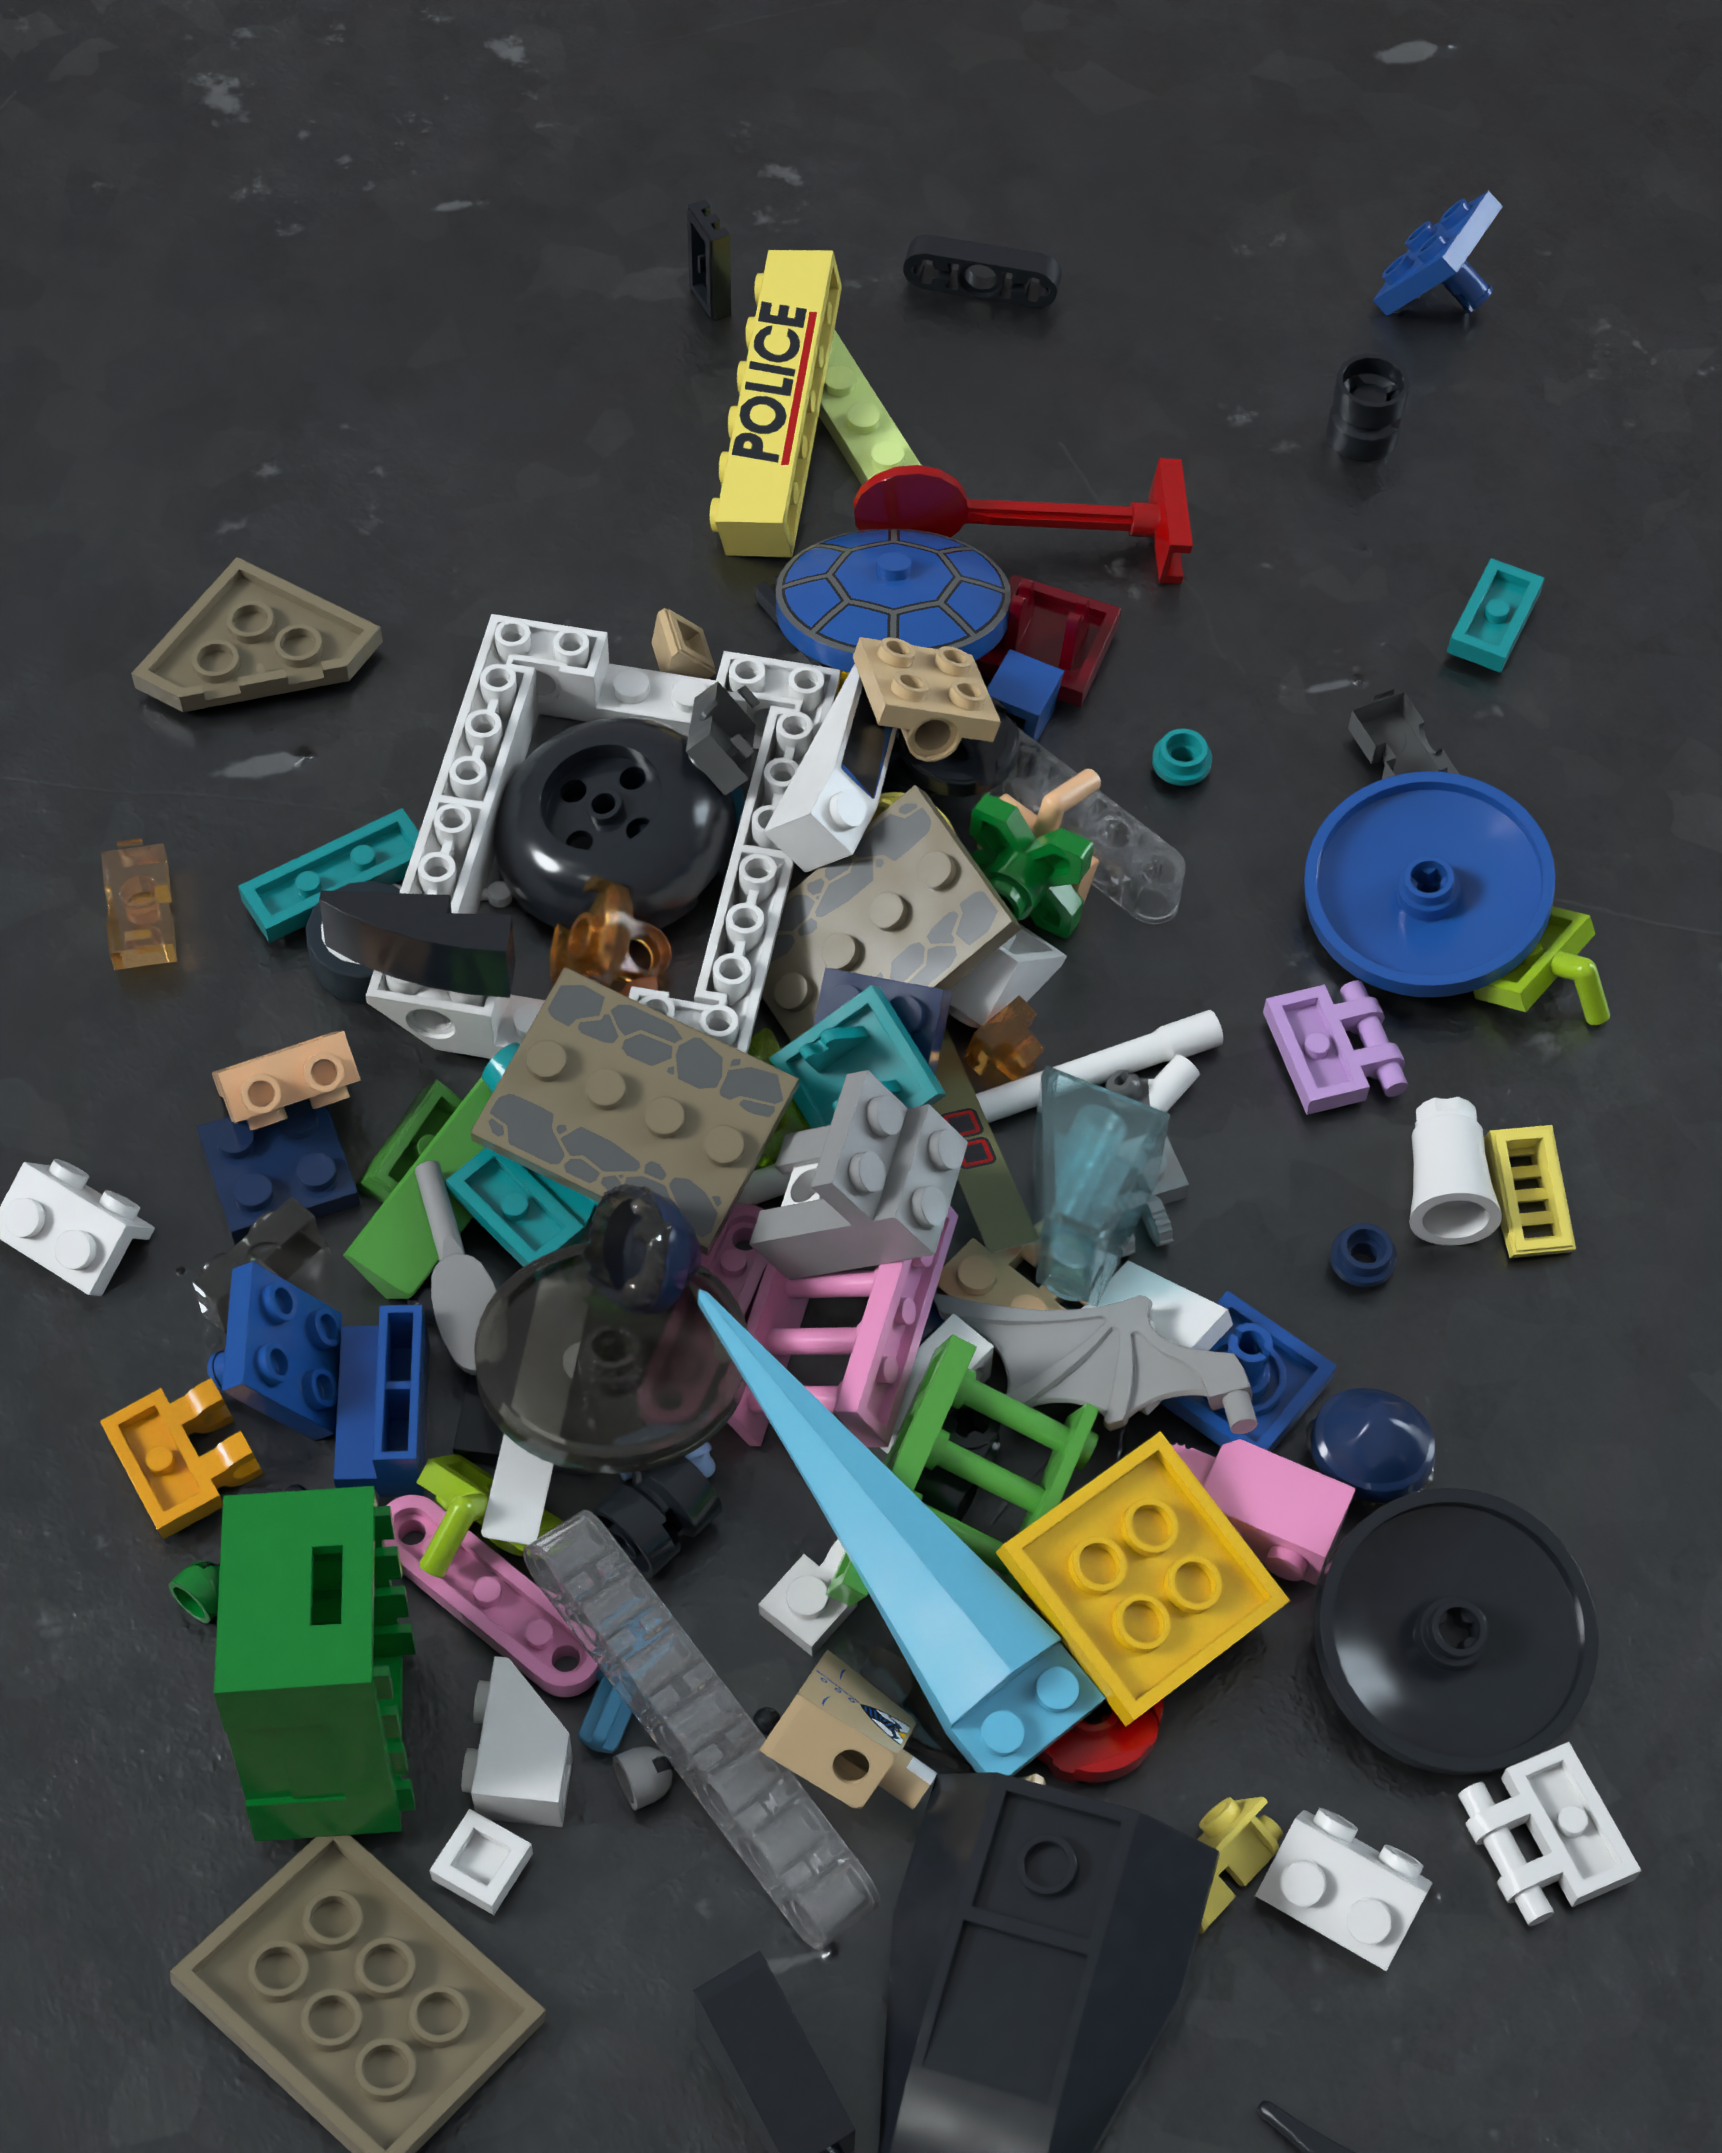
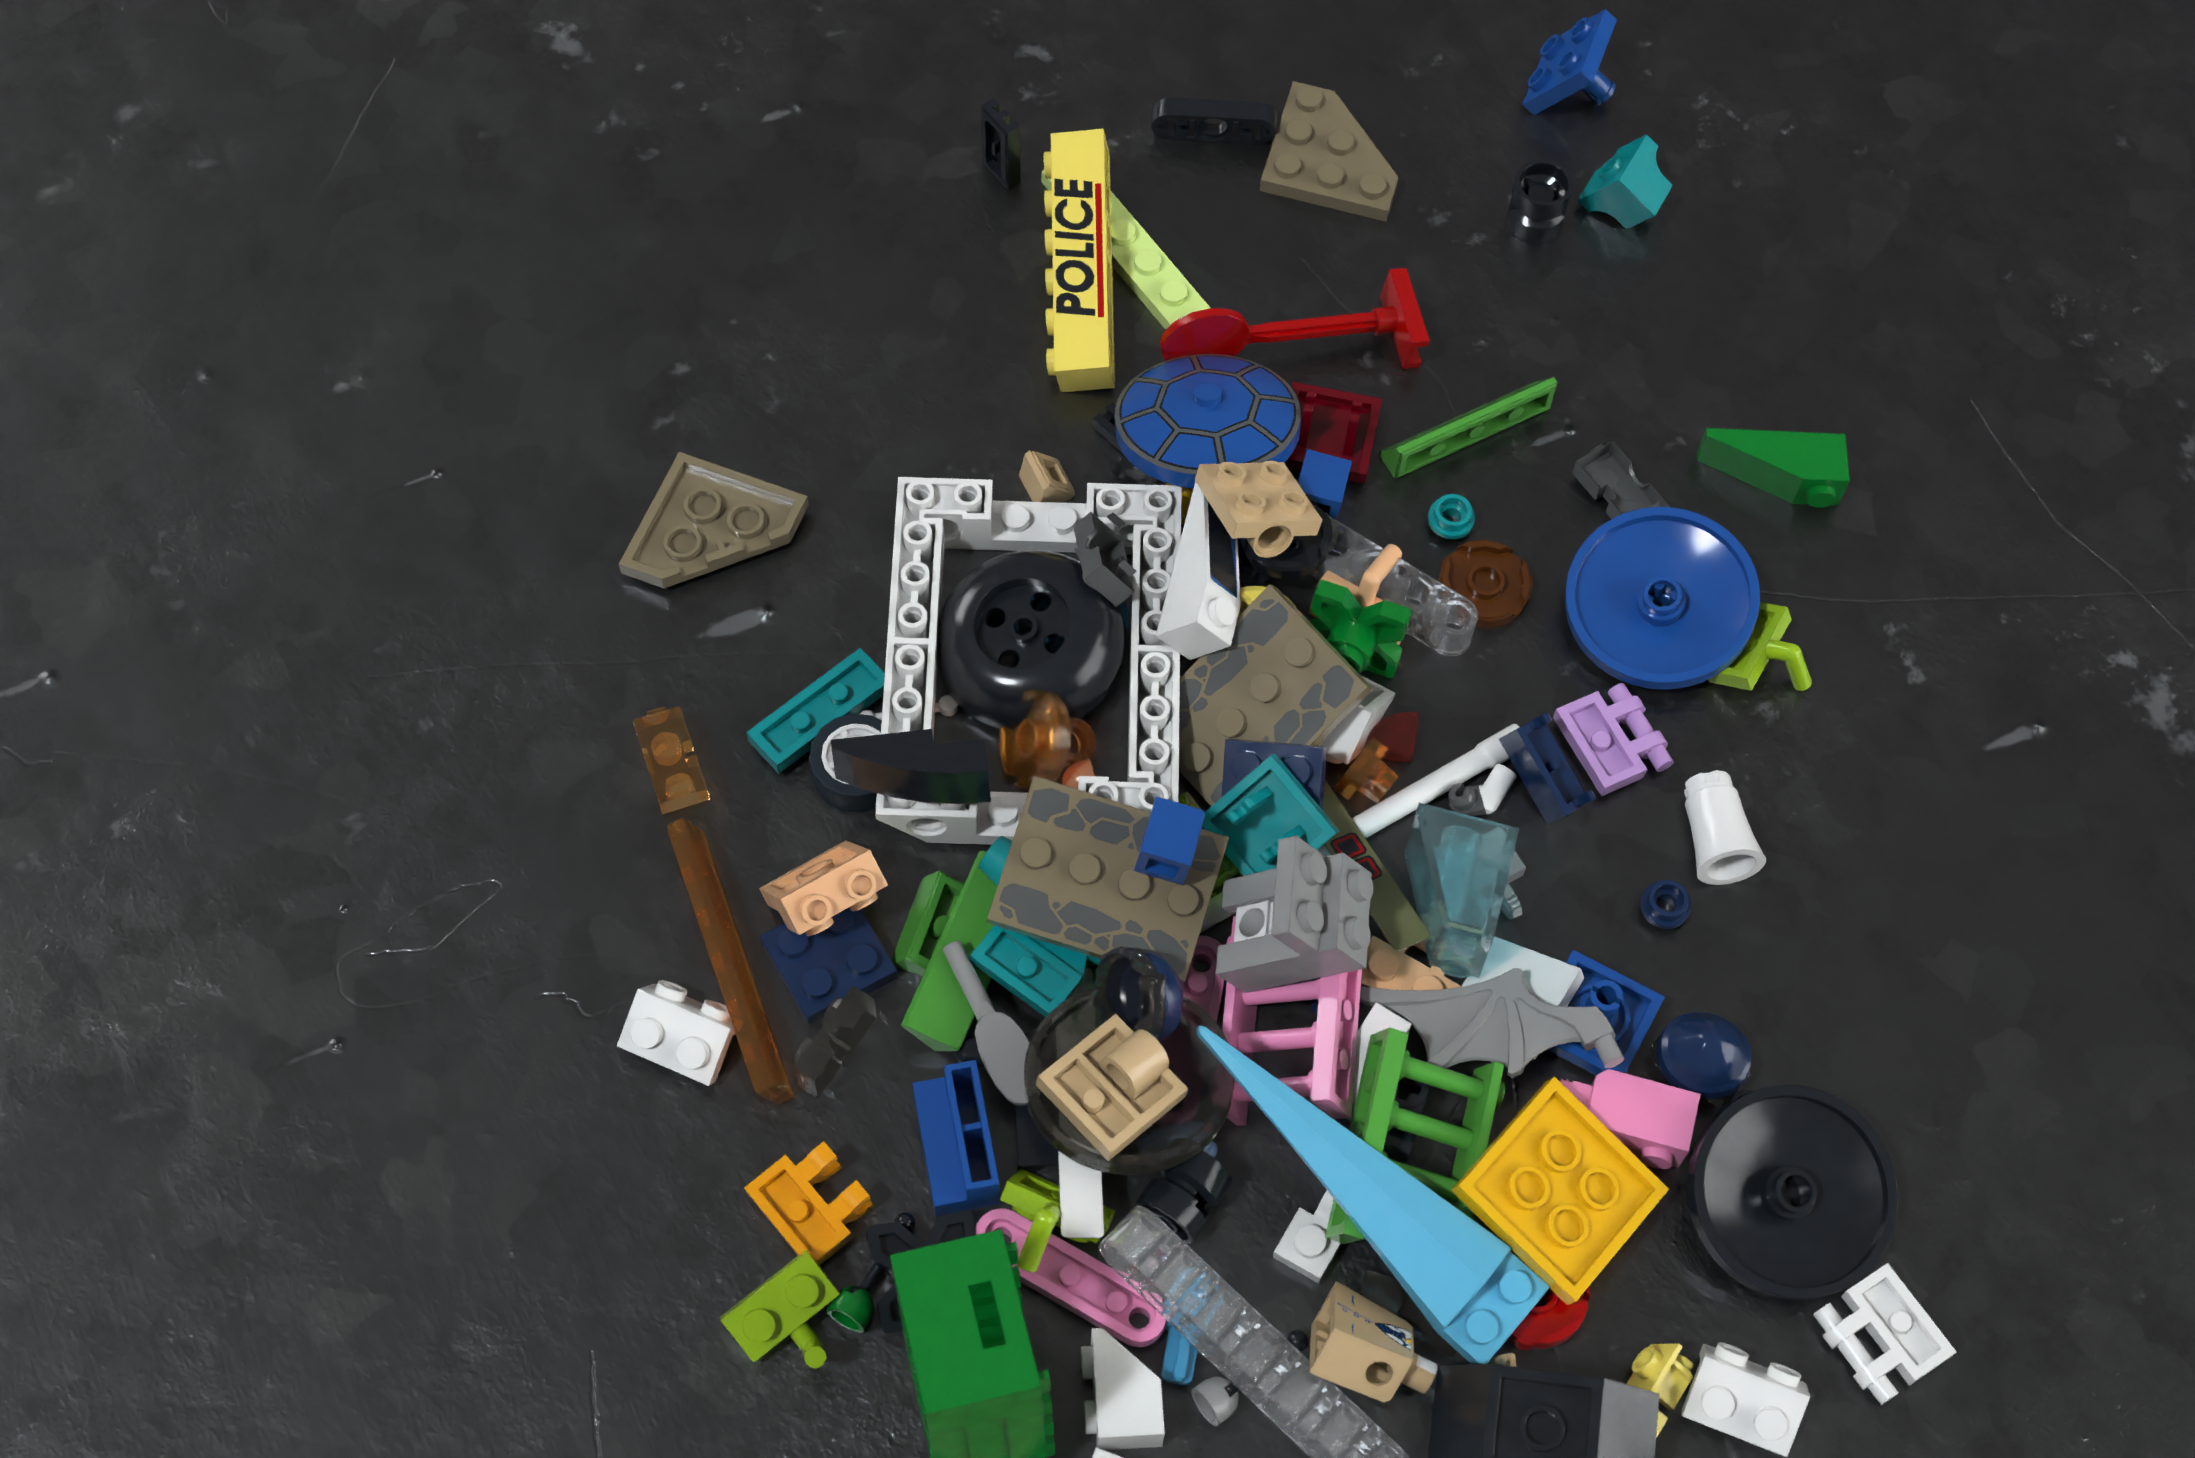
camera: 10 degrees left, 5 degrees up
blue plate [207,1261,342,1441] -> none
teal plate [1446,558,1545,673] -> none
light yellow slope [1484,1125,1576,1258] -> none
none -> clear orange tile [667,817,794,1104]
none -> lime plate [720,1249,840,1368]
none -> tan plate [1036,1014,1188,1161]
none -> blue panel [1133,796,1205,886]
none -> dark tan plate [1259,81,1399,222]
none -> clear red tile [1363,712,1419,763]
none -> bright green slope [1379,377,1558,478]
none -> reddish brown tile [1437,539,1533,629]
none -> dark blue hinge [1499,712,1596,824]
none -> teal brick [1577,134,1673,229]
none -> green slope [1697,428,1850,508]

